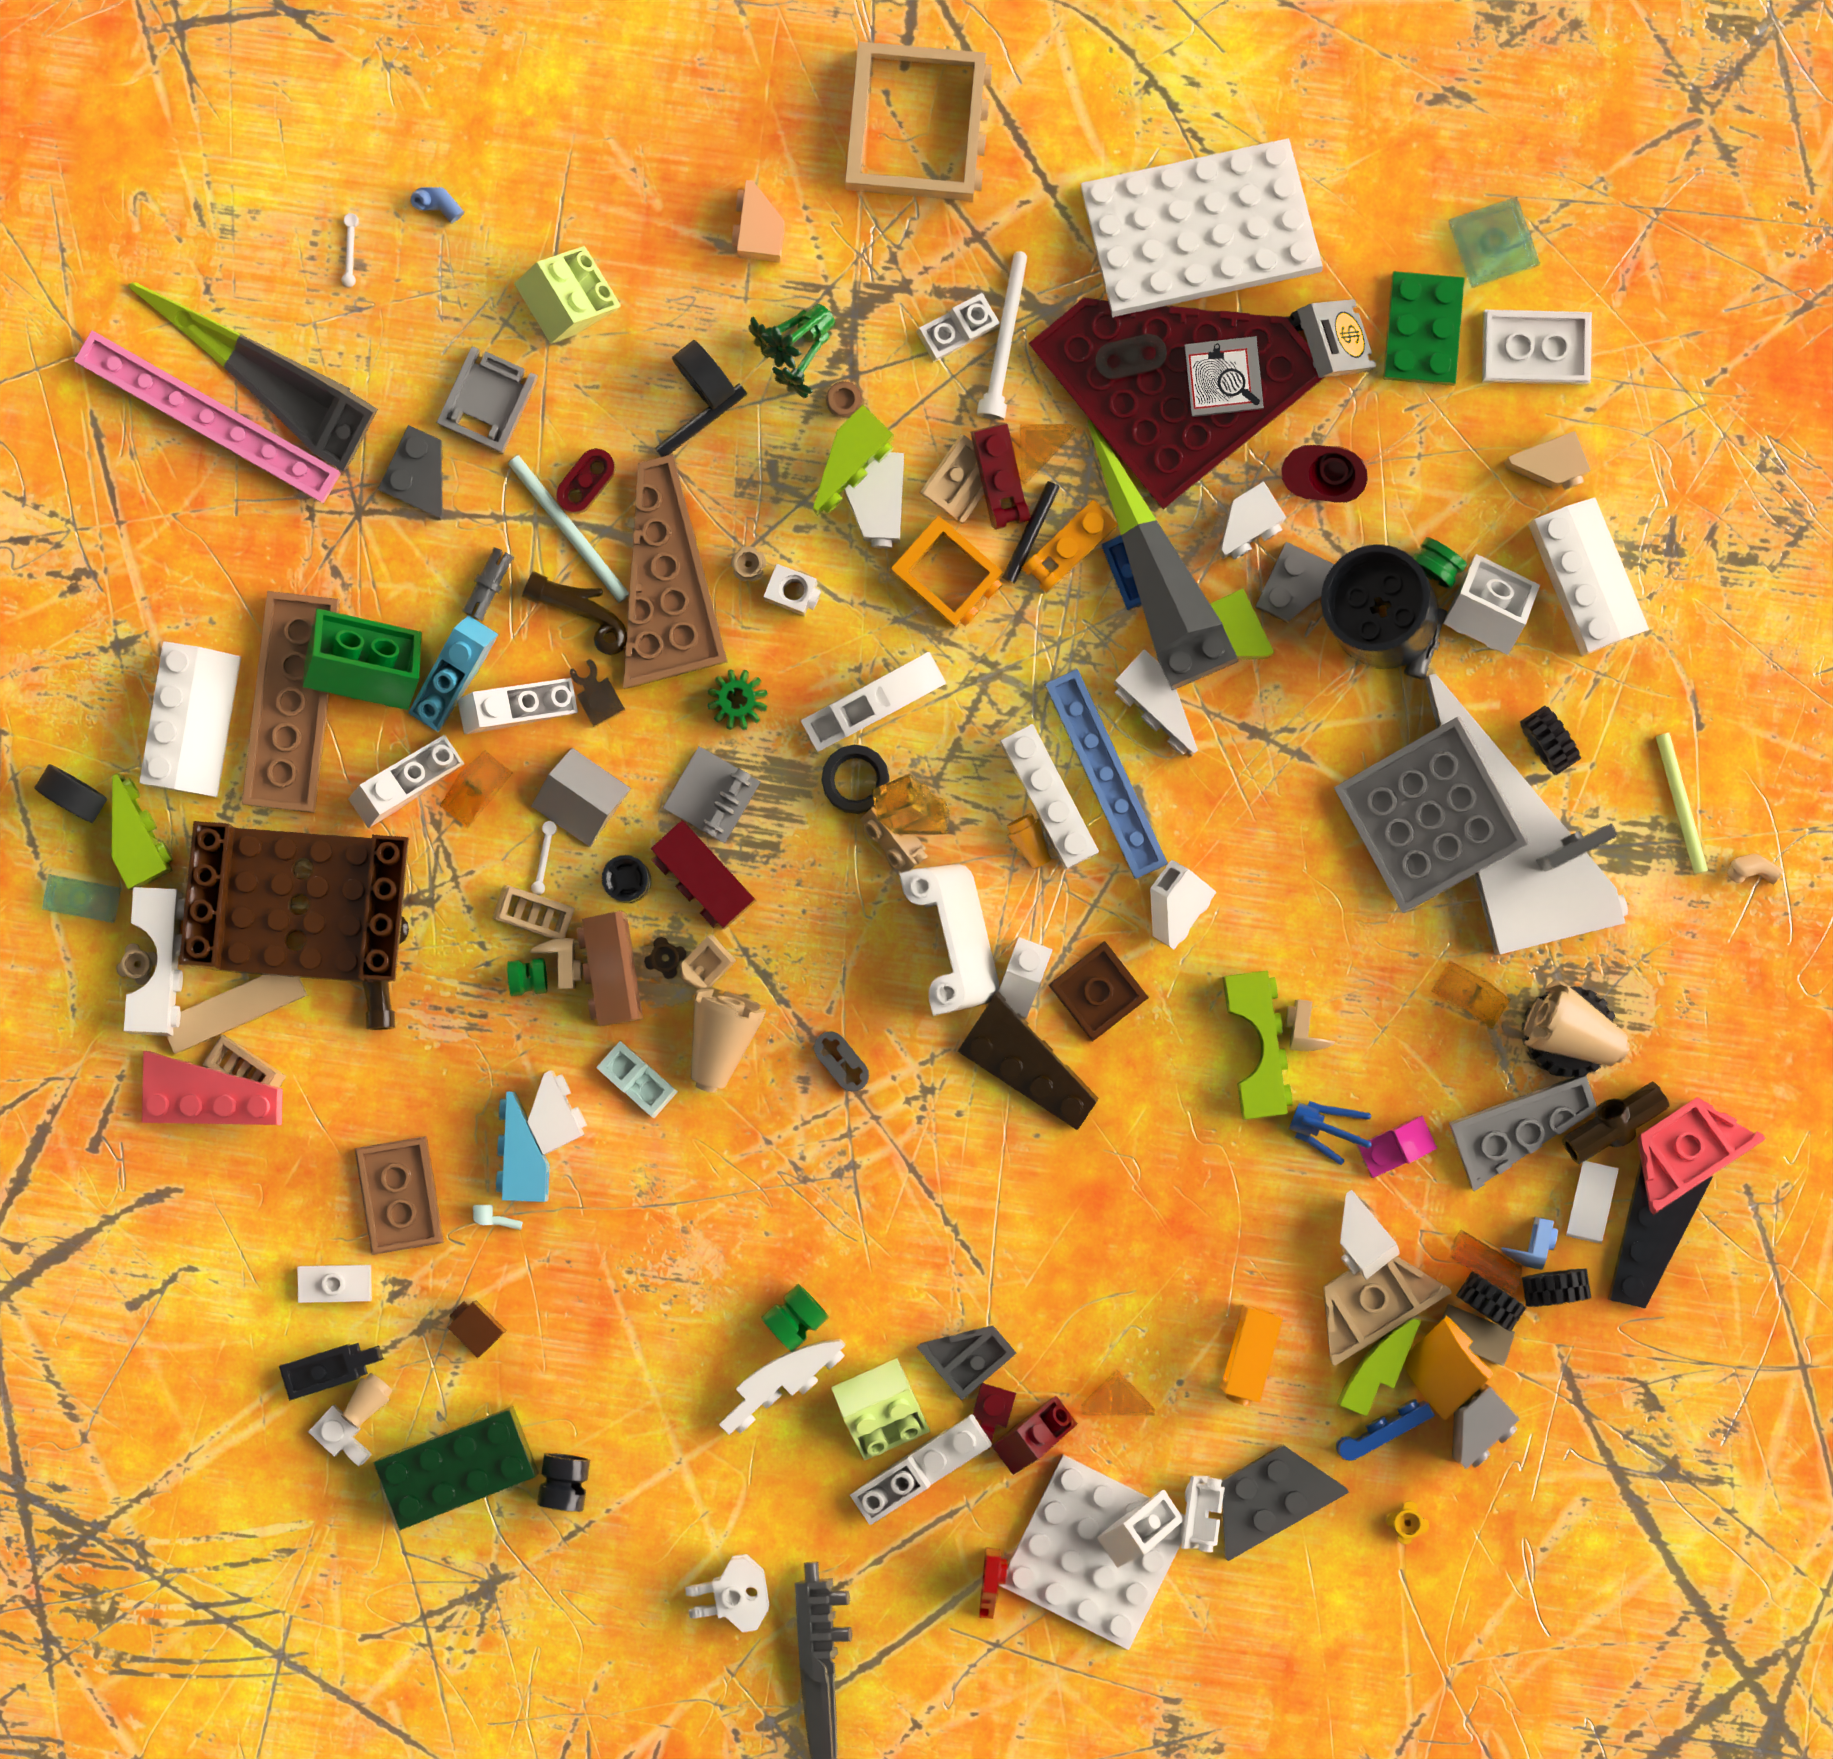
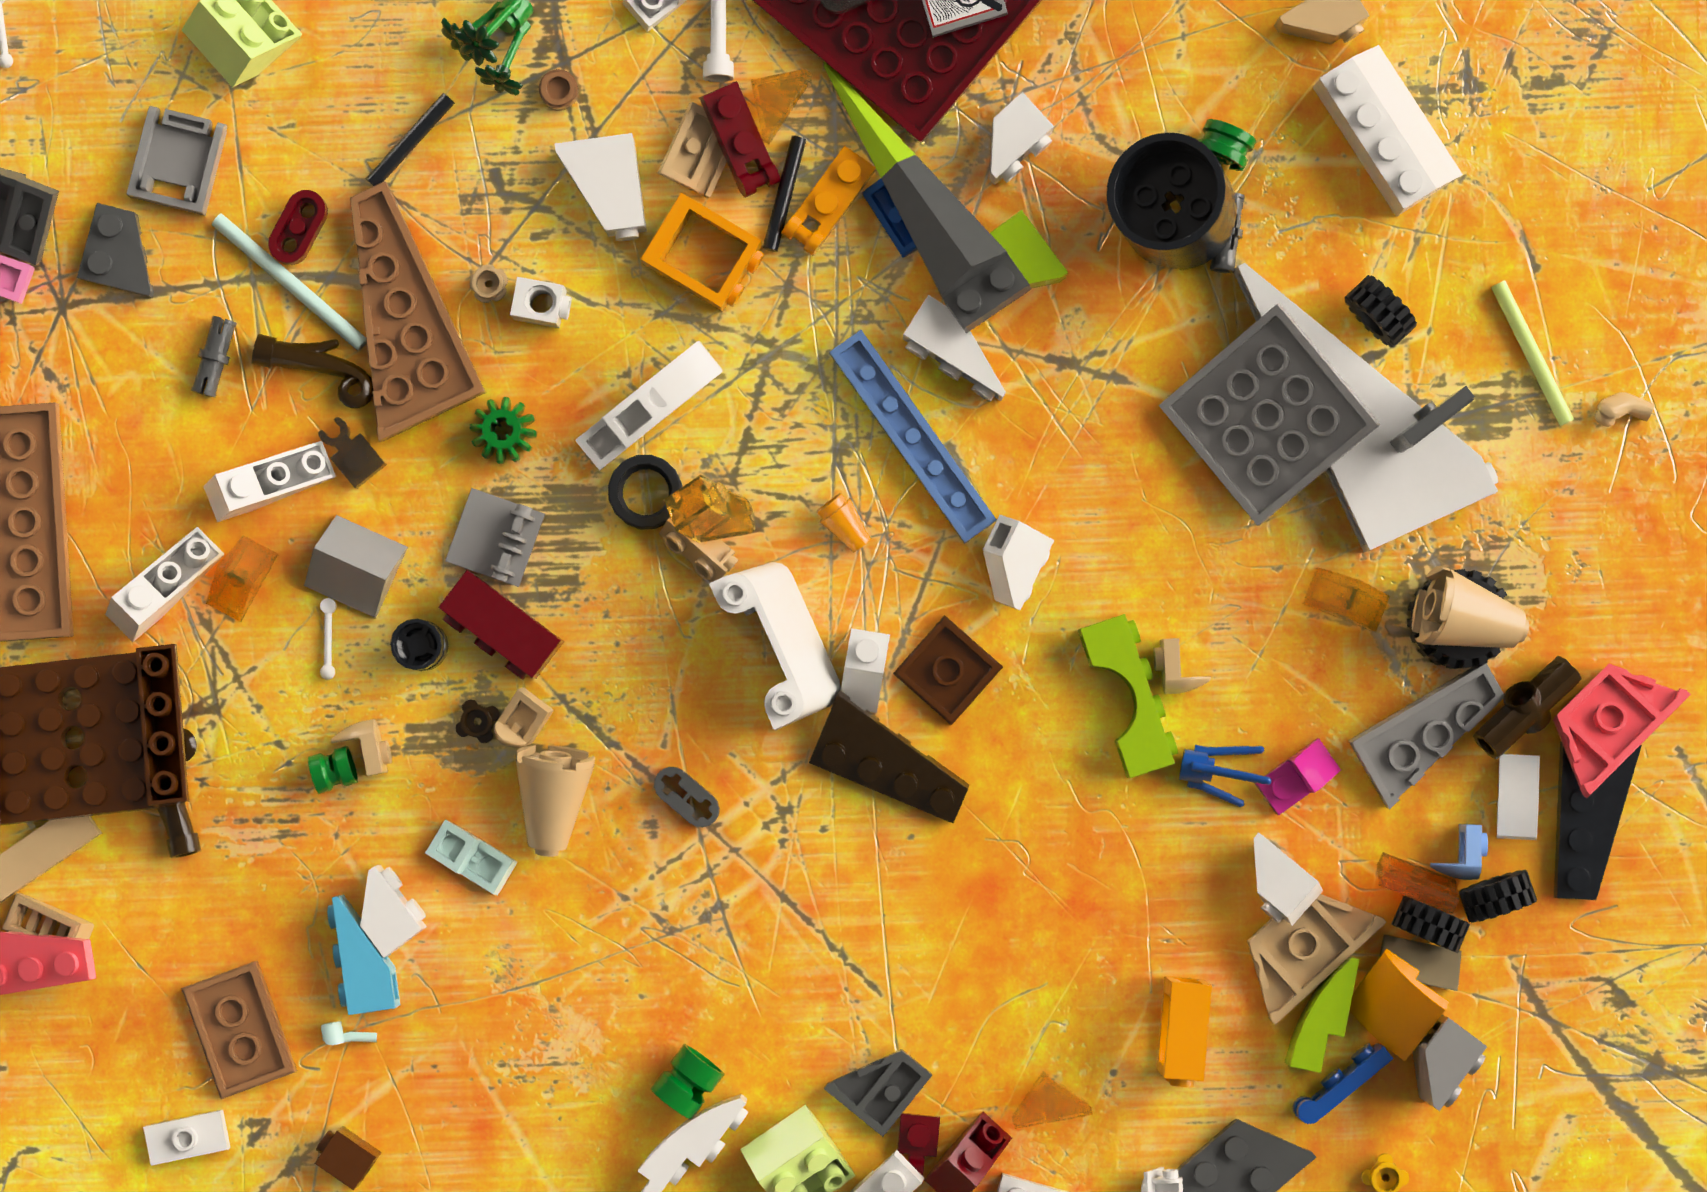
camera: 10 degrees left, 0 degrees up
green slope [303,608,422,710] -> none
medium azure slope [408,615,499,732] -> none
tan slope [492,885,575,939] -> none
nougat slope [577,911,643,1026] -> none
black tyre [672,340,736,409] -> none
lime slope [813,405,894,516] -> none
white arch [1000,724,1099,870] -> none
light grey wing [1255,542,1334,623] -> none
dark red piece [1281,445,1368,503] -> none
white slope [1443,554,1540,655] -> none

